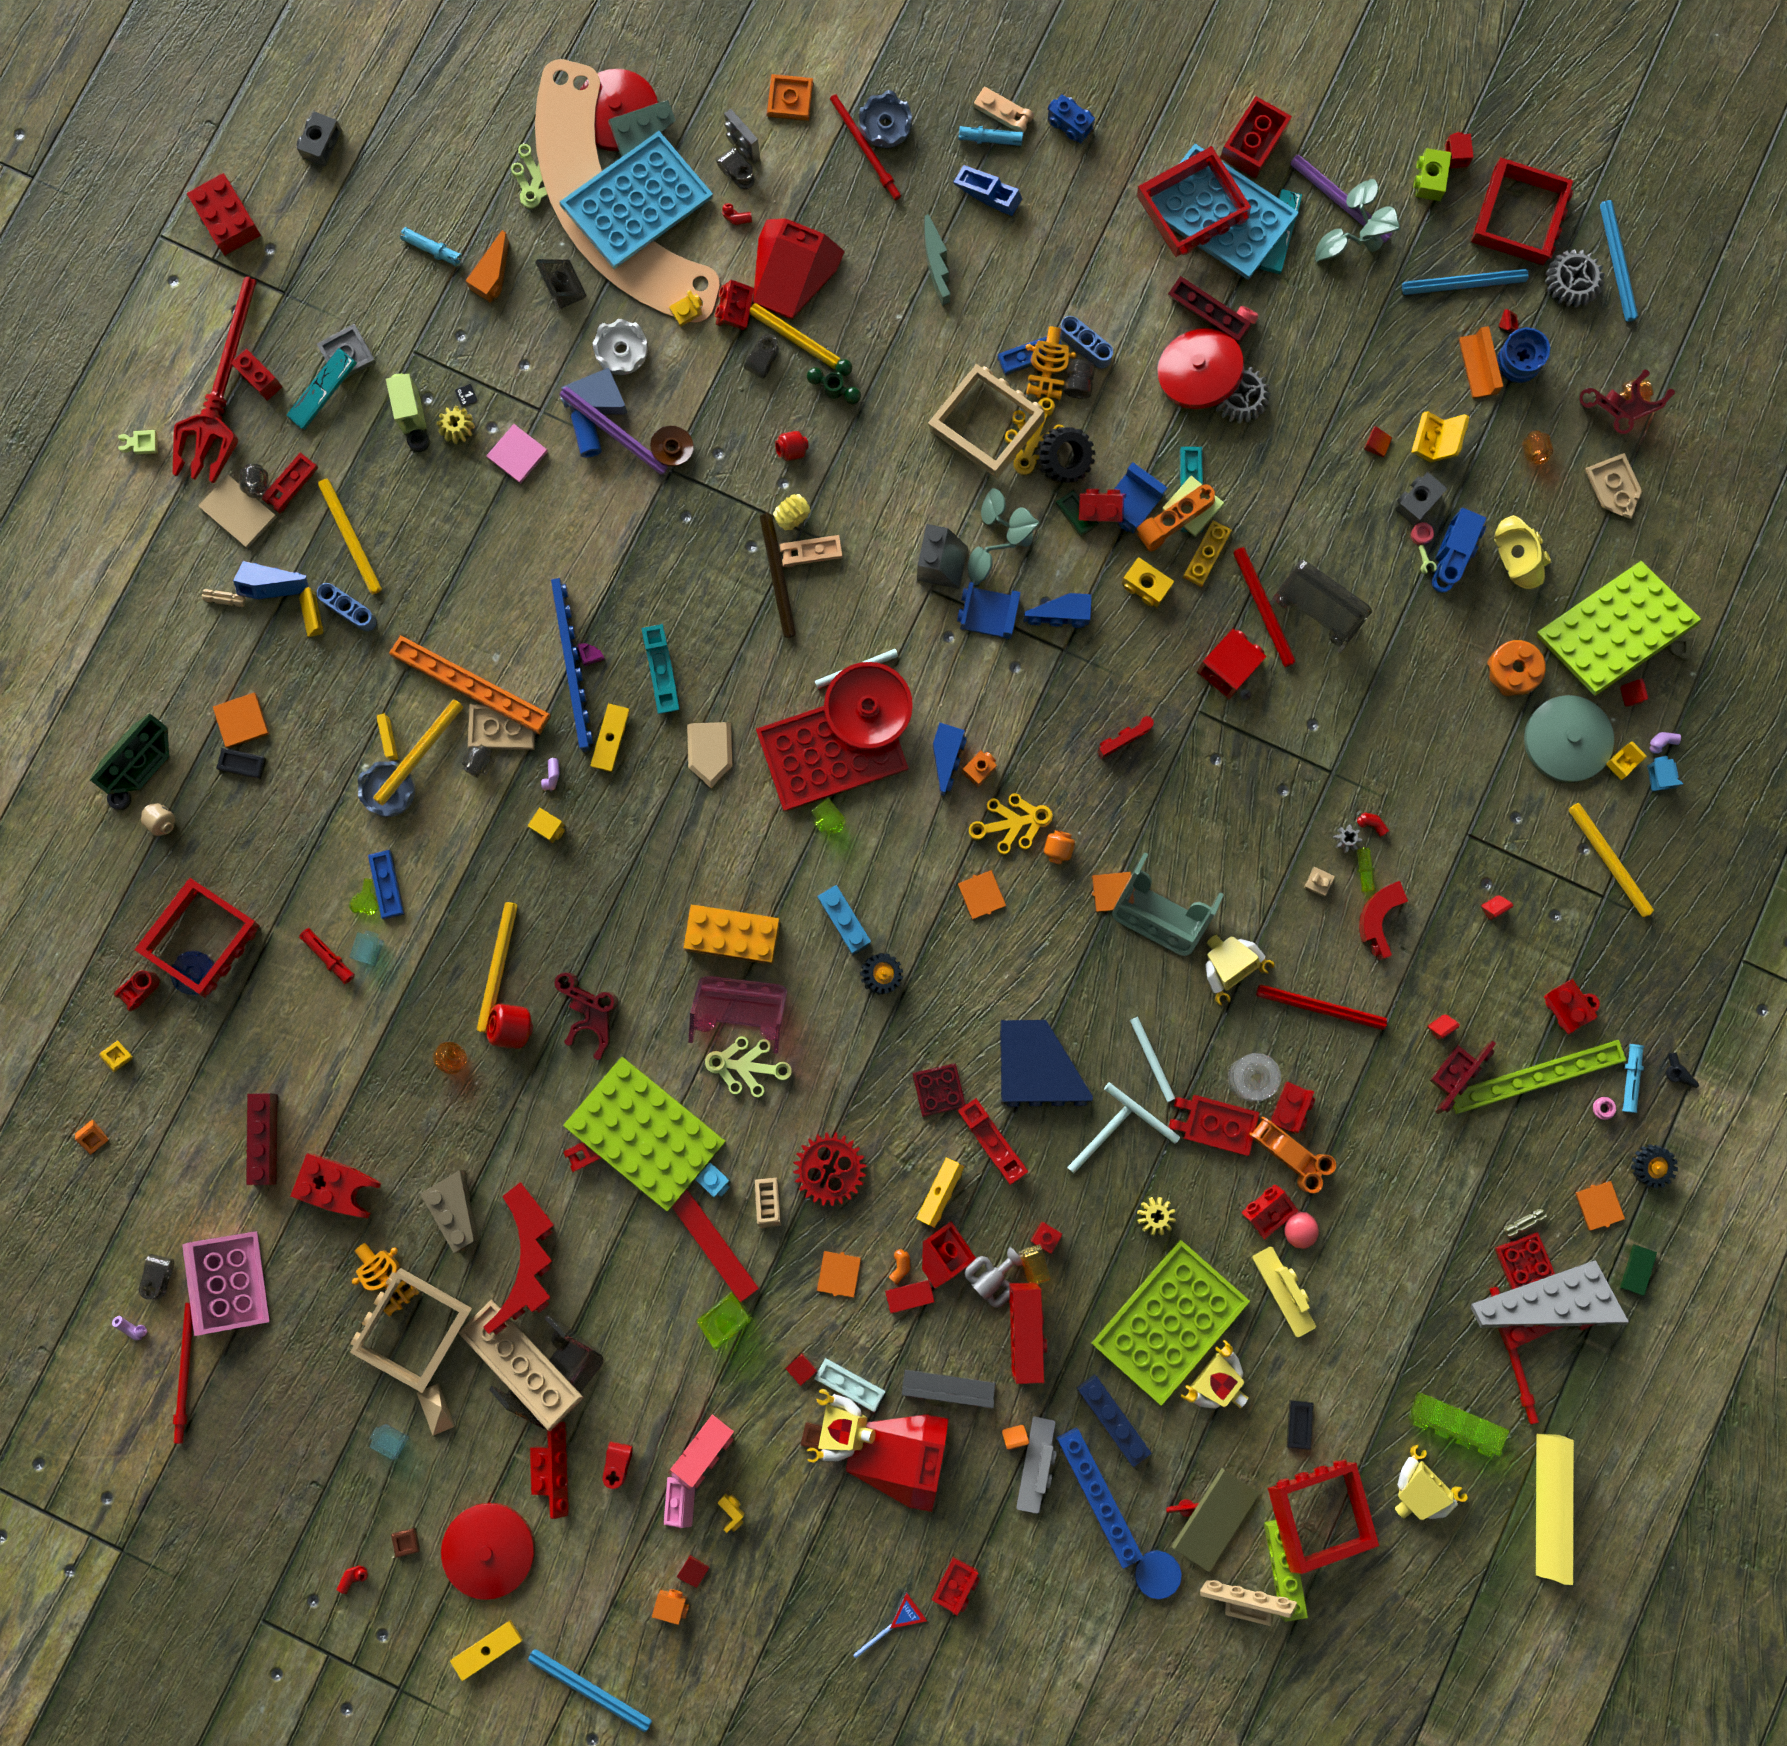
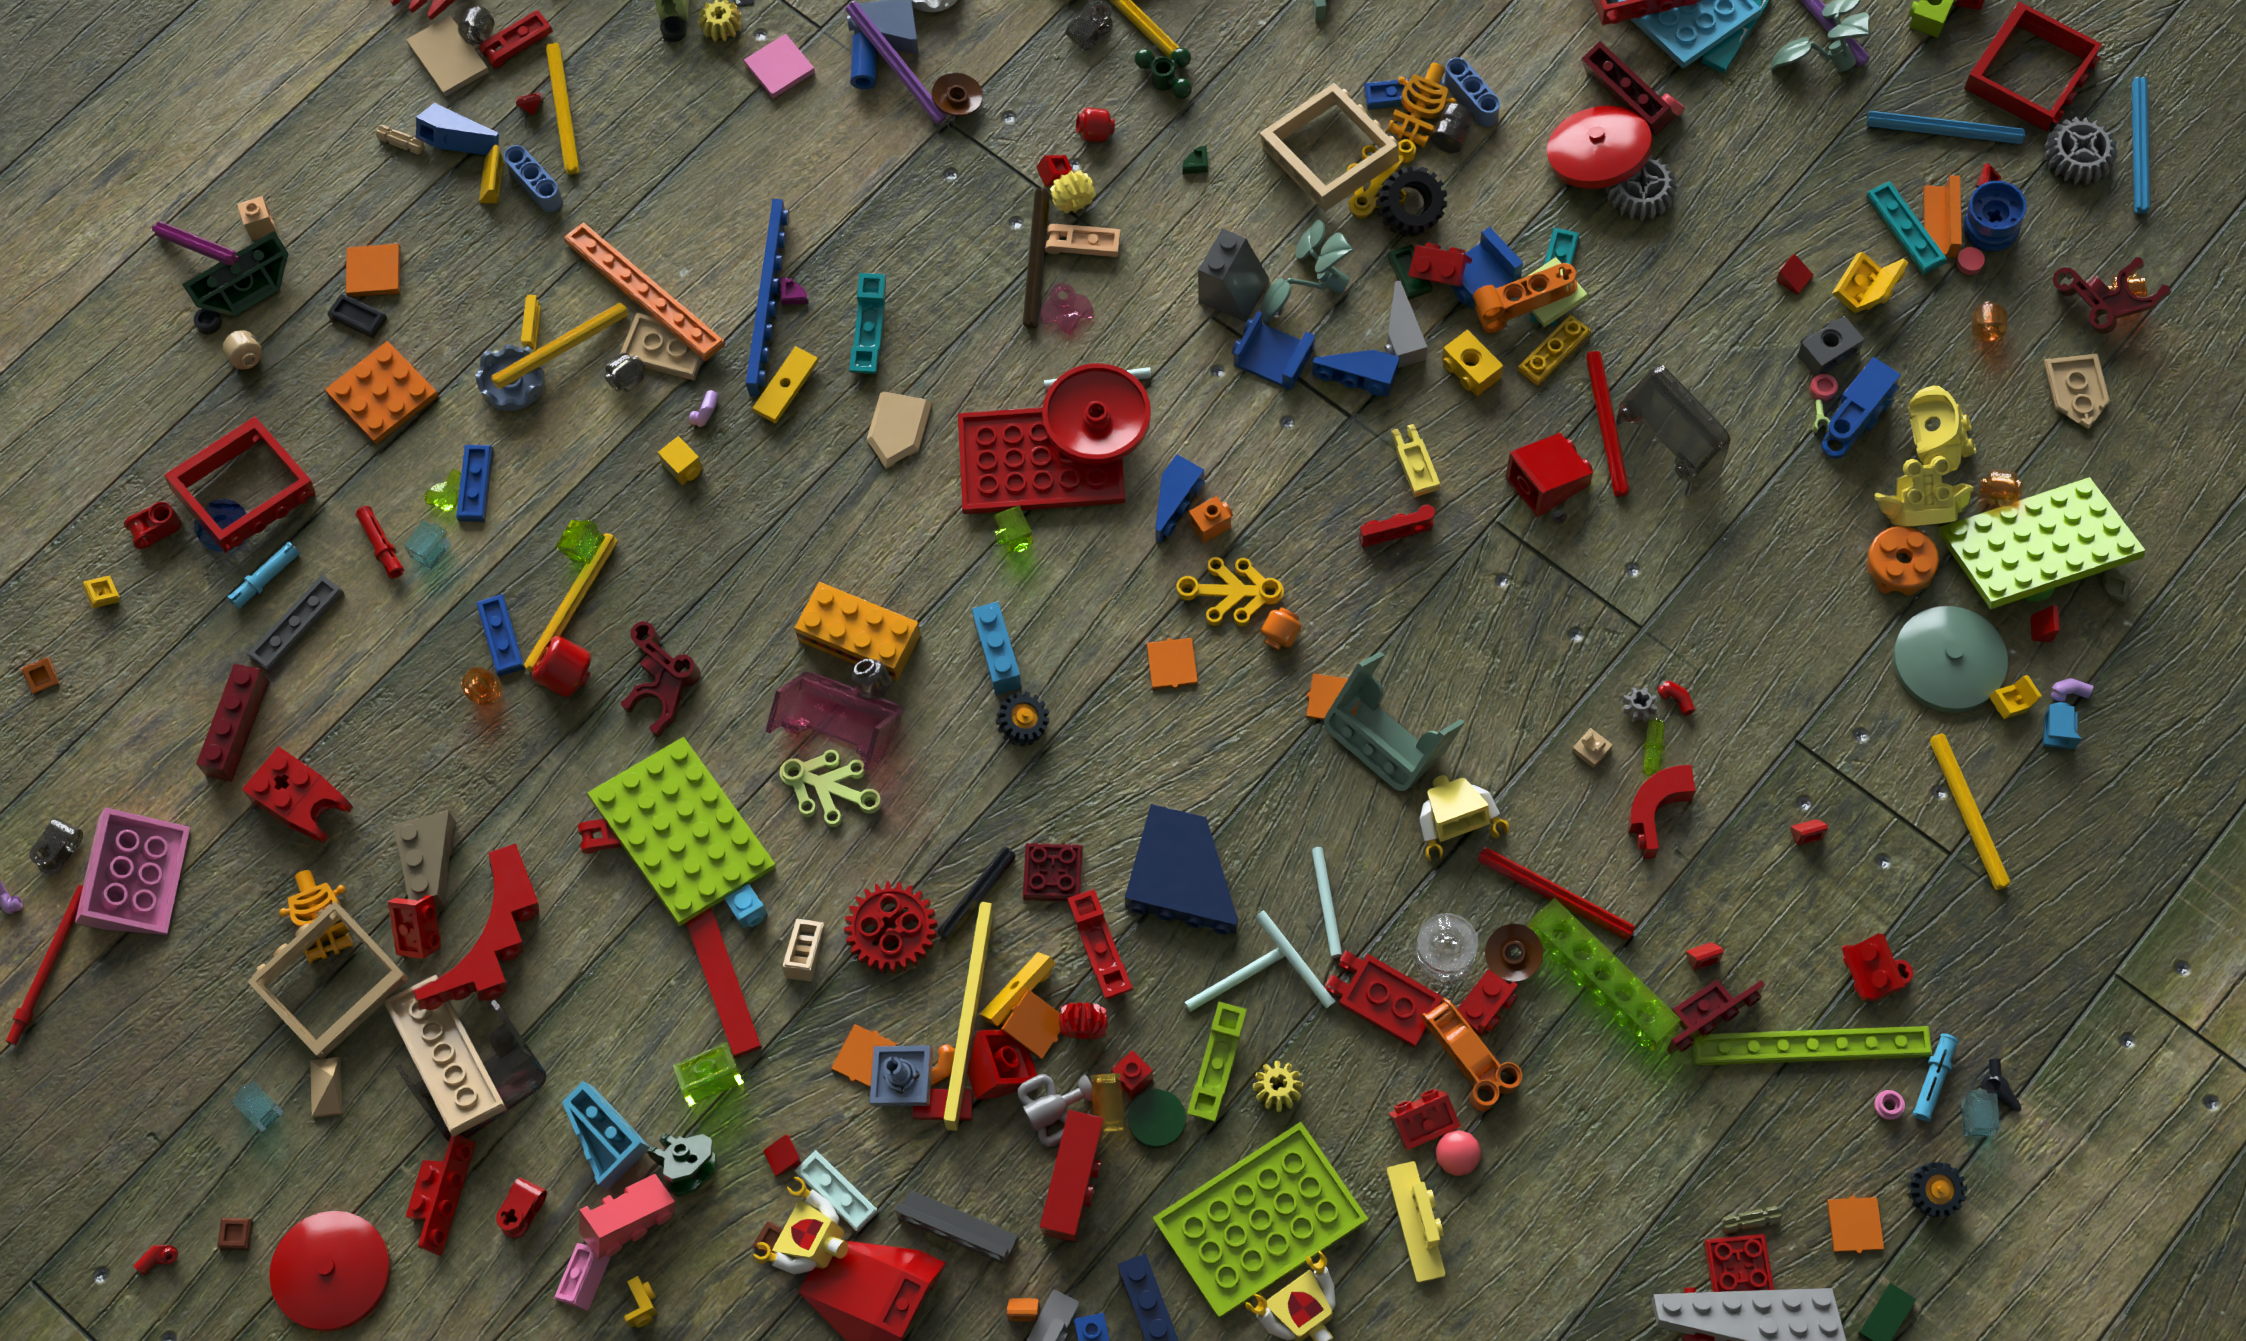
camera: 20 degrees right, 15 degrees down
none -> magenta axle [152,221,239,266]
none -> medium azure pin [227,542,300,610]
none -> light nougat brick [237,196,277,241]
none -> dark grey tile [247,575,344,673]
none -> orange plate [325,341,438,445]
none -> red bracket [388,895,441,959]
none -> blue tile [476,594,525,677]
none -> red slope [515,92,543,115]
none -> clear neon green brick [555,519,605,564]
none -> medium azure wedge [562,1081,650,1190]
none -> hinge [647,1133,716,1197]
none -> clear smoke head [851,659,892,700]
none -> sand blue plate [870,1045,933,1106]
none -> black axle [938,847,1015,942]
none -> light yellow tile [944,902,993,1131]
none -> orange piece [1001,990,1061,1059]
none -> red slope [1037,155,1074,186]
none -> clear pink plate [1040,283,1093,335]
none -> red gear [1059,1002,1108,1040]
none -> dark green tile [1127,1089,1186,1149]
none -> dark green tile [1182,145,1208,174]
none -> lime slope [1187,1002,1247,1122]
none -> light grey slope [1384,281,1427,368]
none -> light yellow hinge [1391,424,1441,497]
none -> reddish brown dish [1485,924,1543,982]
none -> clear neon green brick [1528,898,1681,1051]
none -> teal tile [1866,181,1947,275]
none -> light yellow piece [1875,456,1973,526]
none -> coral tile [1956,247,1985,275]
none -> clear light blue brick [1961,1089,2000,1136]
none -> clear orange head [1980,469,2023,506]

